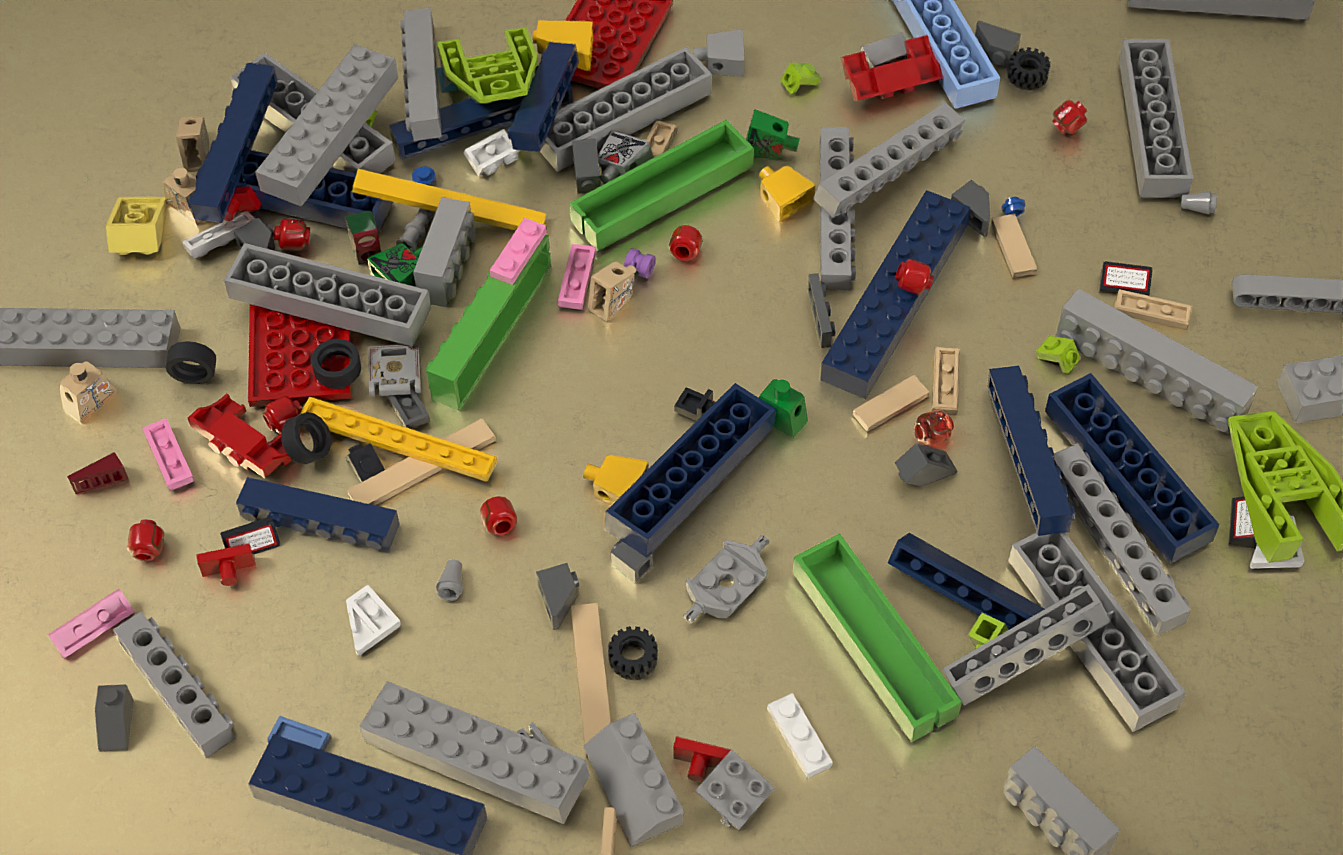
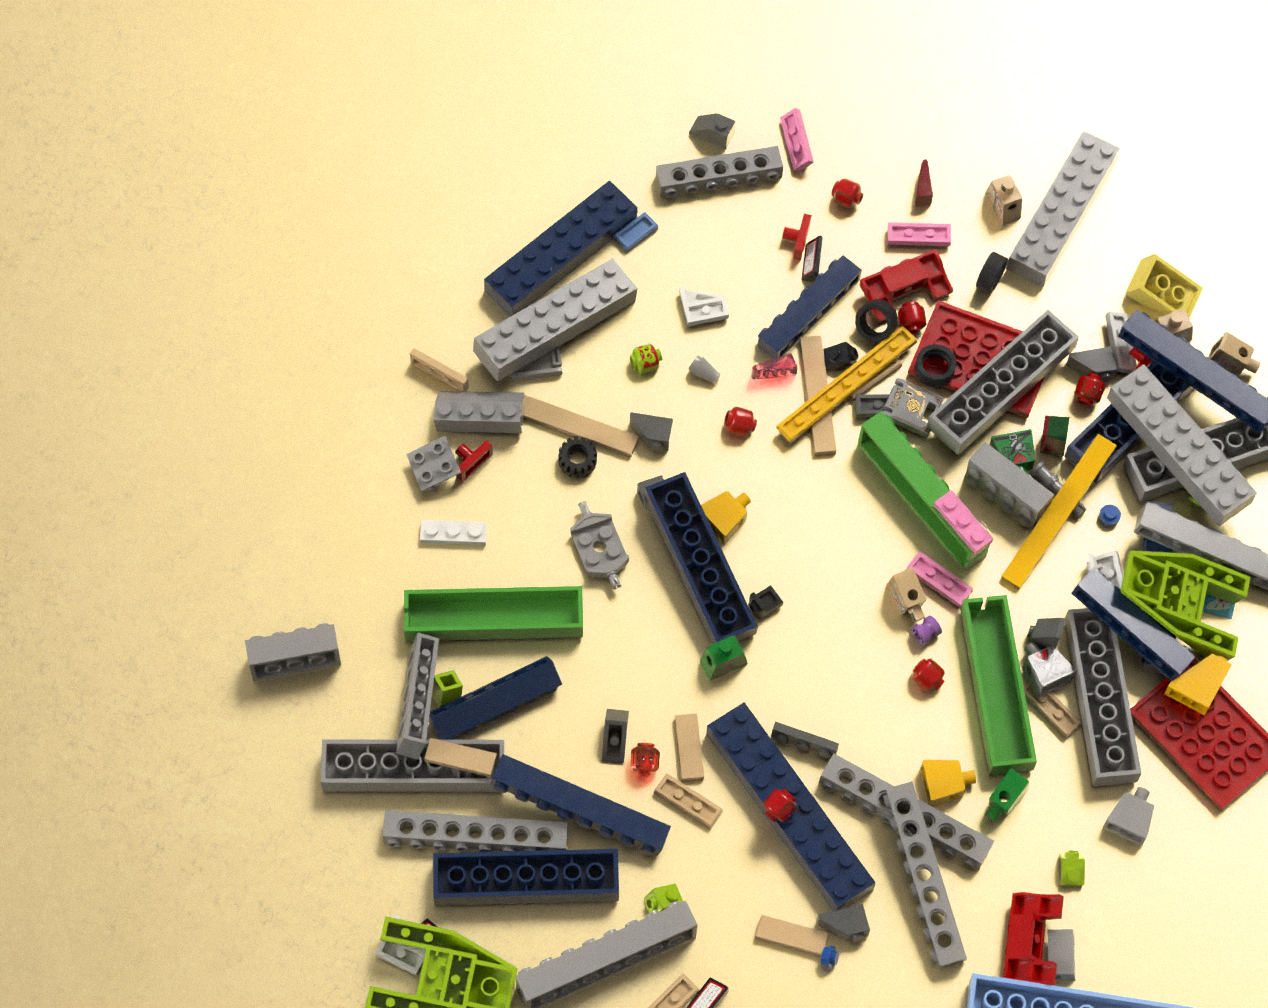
camera: 115 degrees right, 10 degrees up
none -> tan tile [425,738,497,777]
none -> lime head [630,343,663,374]
none -> clear pink slope [751,353,798,380]

